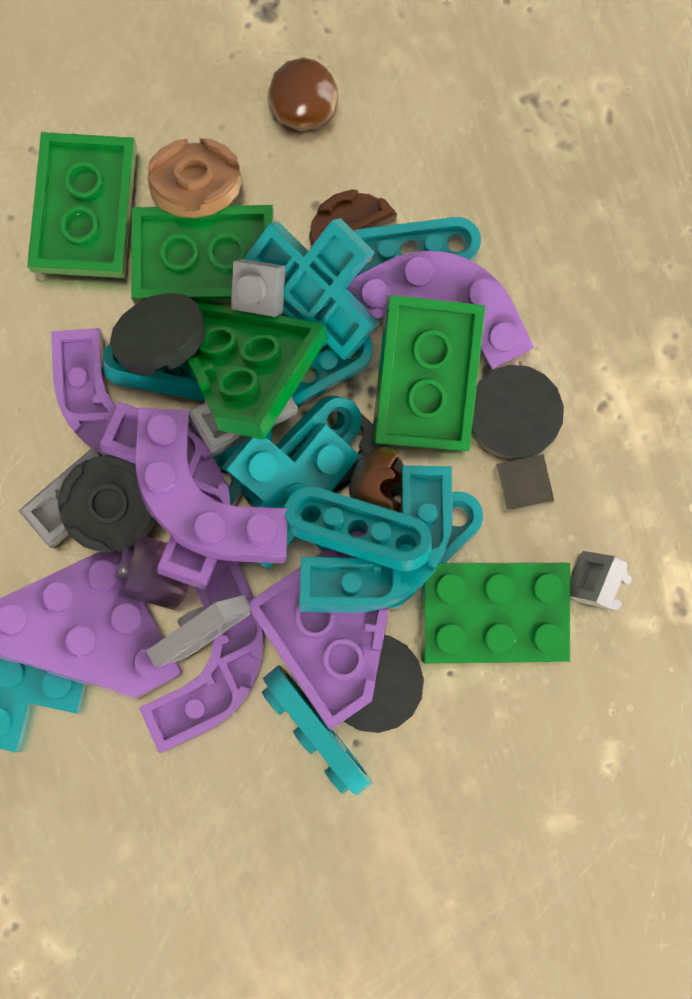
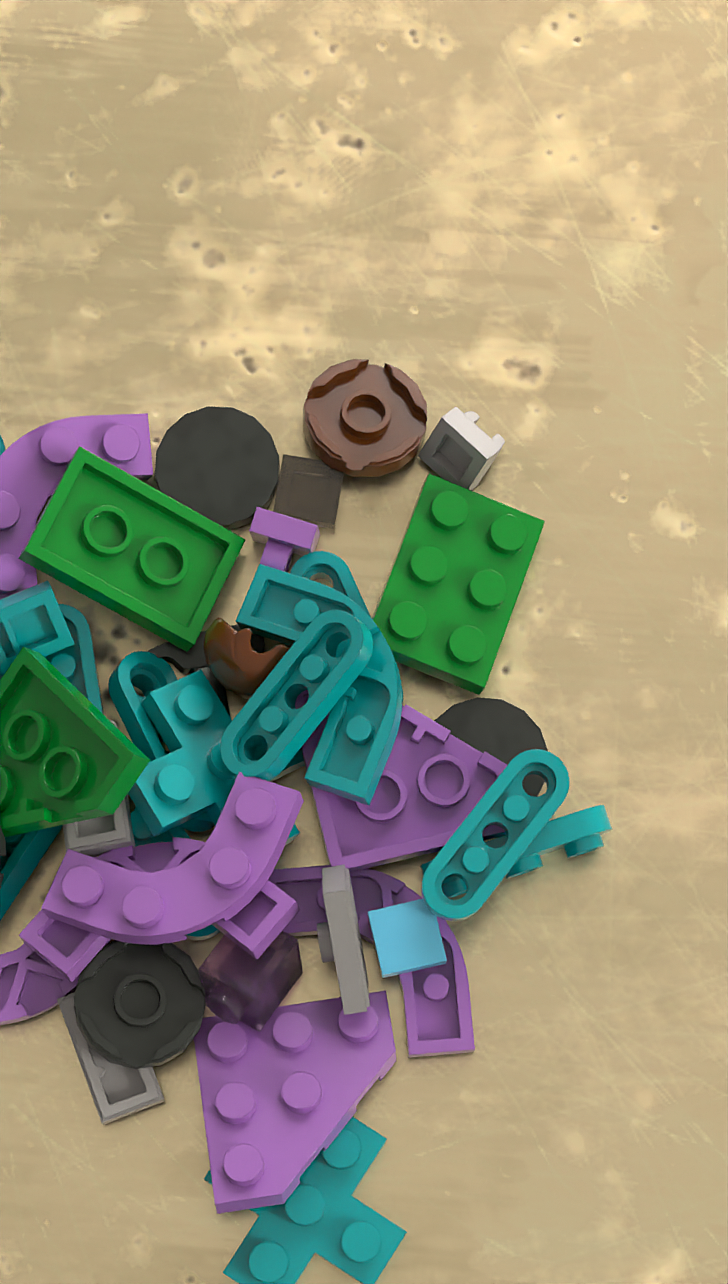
camera: 70 degrees left, 5 degrees down
none -> medium lavender tile [249,507,320,573]
none -> reddish brown tile [303,359,427,477]
none -> medium azure tile [367,899,447,978]
none -> teal plate [421,749,570,921]

